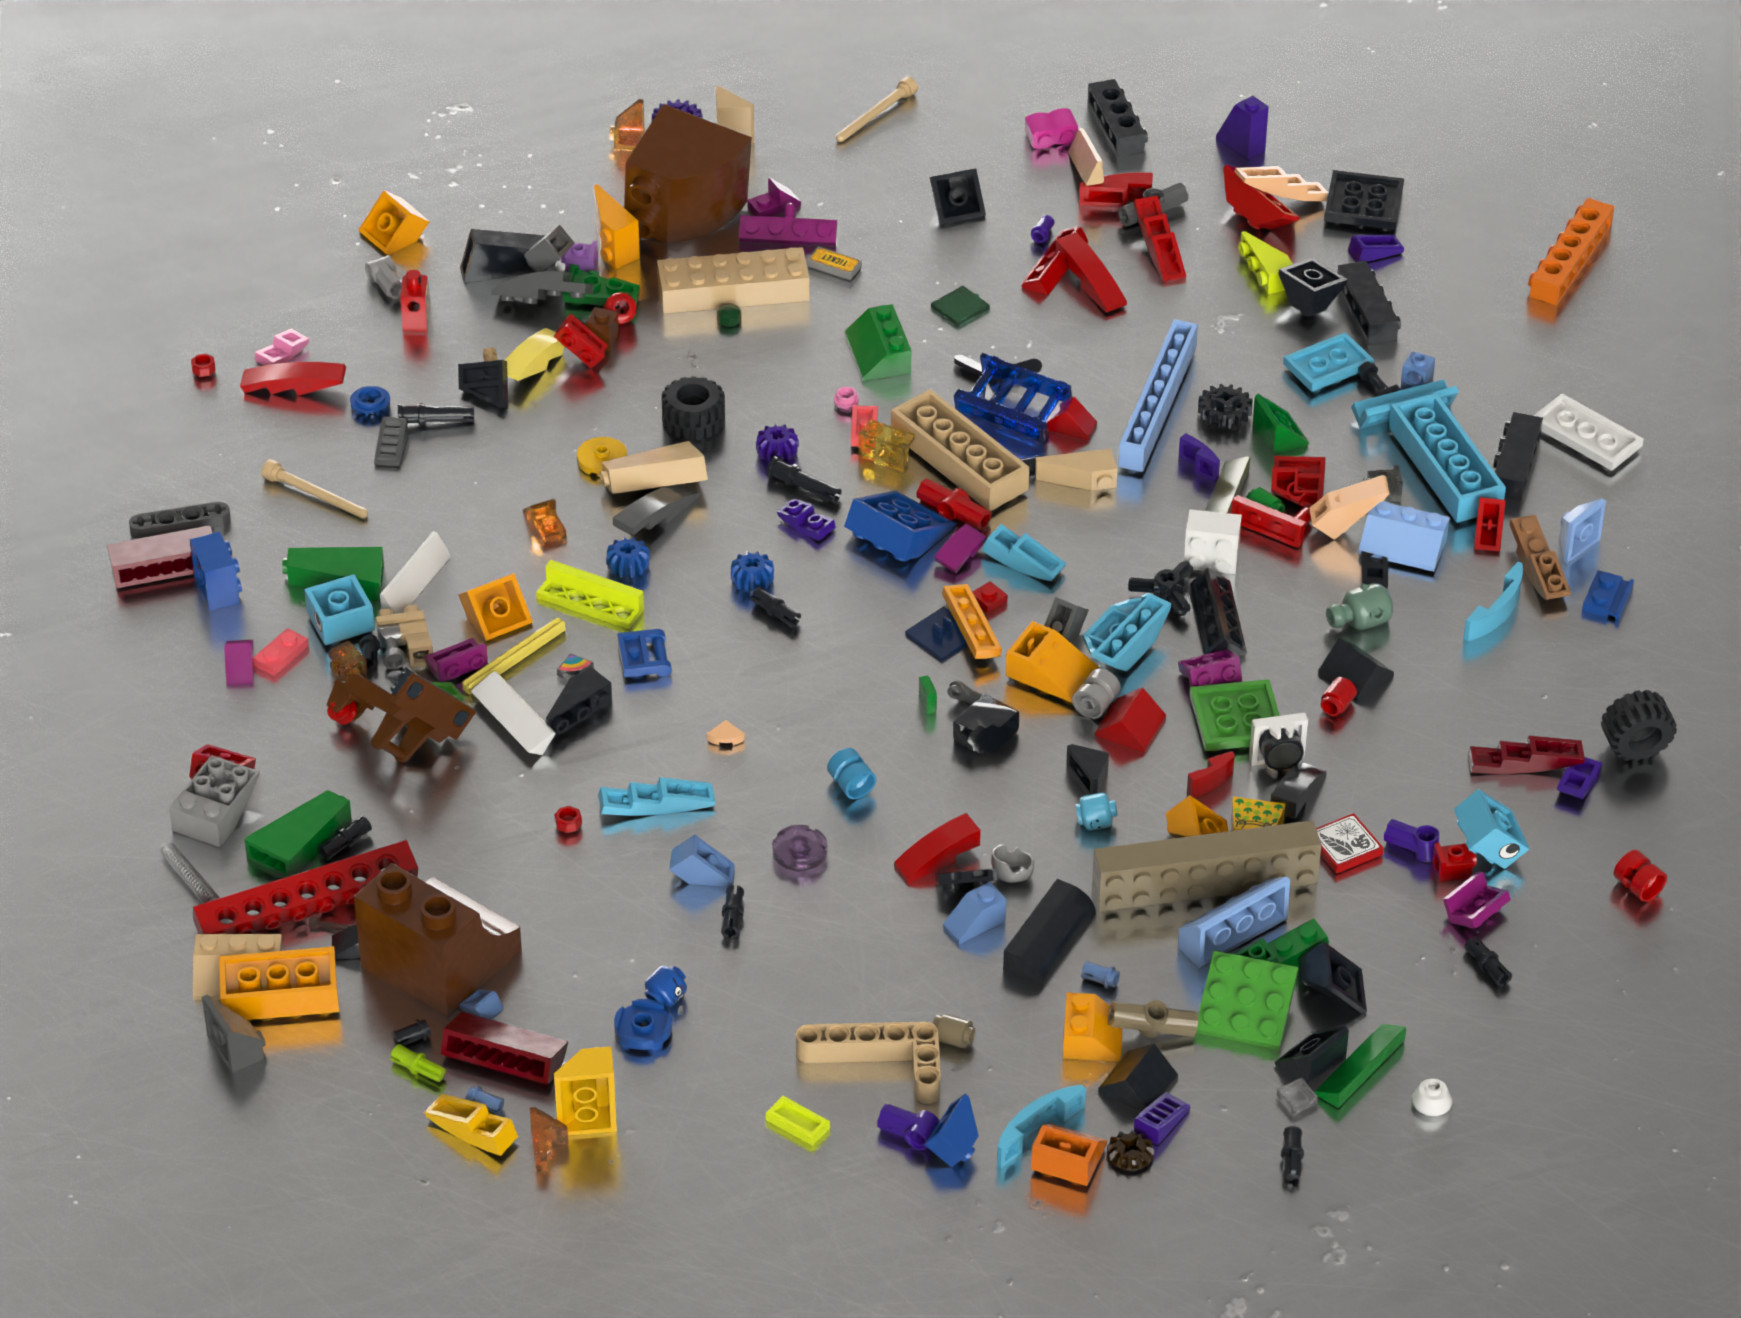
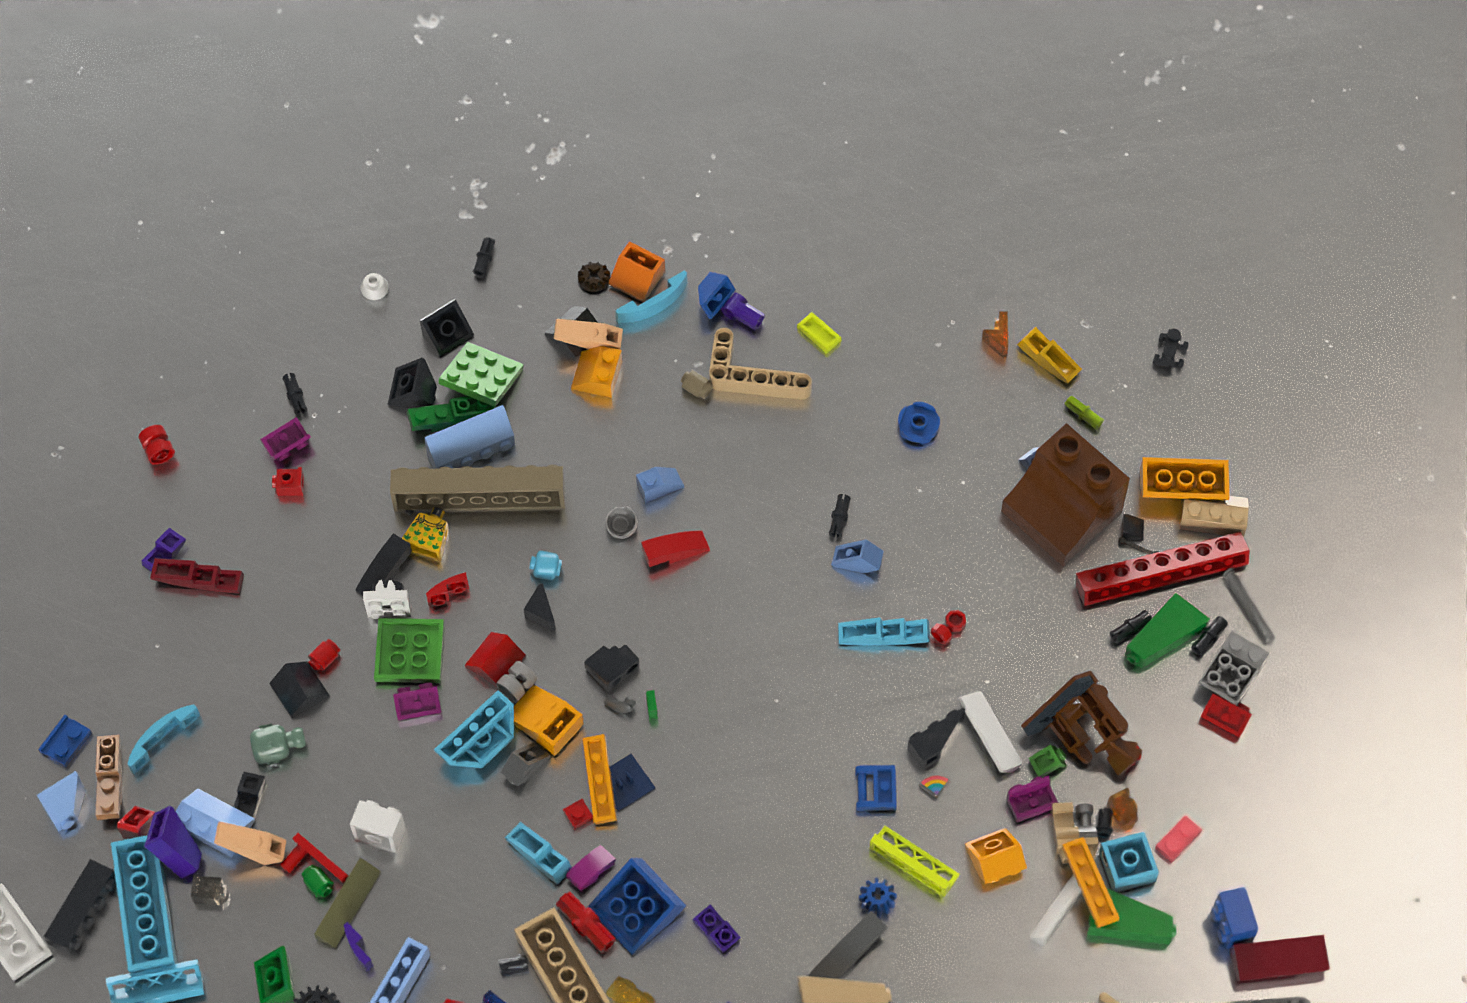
camera: 170 degrees left, 20 degrees up
dark grey slope [202,995,266,1073] -> none
magenta slope [224,639,254,685] -> none
black pin [392,1019,431,1046] -> none
dark red brick [440,1011,568,1084] -> none
light yellow axle [462,618,566,694] -> none
medium blue pin [465,1086,505,1116] -> none
clear orange slope [523,499,567,545] -> none
yellow slope [554,1046,617,1136] -> none
blue head [644,965,687,1008] -> none
light nougat tile [707,720,745,745] -> none
blue gear [730,551,774,593] -> none
black pin [751,587,801,628] -> none
black pin [766,456,842,504] -> none
clear purple plate [772,825,828,871] -> none
dark azure wheel [827,748,876,799] -> none
black wing [935,868,998,890] -> none
black brick [1003,879,1096,986] -> none
tan slope [1035,449,1117,491] -> none
medium blue pin [1081,961,1120,989] -> none
dark tan piece [1108,1000,1198,1038] -> none
black bush [1128,560,1193,616] -> none
dark purple slope [1133,1092,1190,1145] -> none
light orange slope [1165,795,1229,838] -> none
black fence [1190,568,1247,657] -> none
red slope [1271,456,1326,508] -> none
clear tile [1277,1078,1318,1115] -> none
green slope [1314,1024,1406,1108] -> none
tile [1316,813,1384,874] -> none
dark purple piece [1384,819,1440,862] -> none
medium azure brick [1454,789,1530,869] -> none
black tyre [1601,690,1677,761] -> none
none -> dark purple slope [144,805,202,878]
none -> light nougat slope [554,319,623,349]
none -> red tile [931,623,952,645]
none -> light orange plate [1062,837,1120,928]
none -> black piece [1153,328,1189,368]
none -> black pin [1191,616,1228,655]

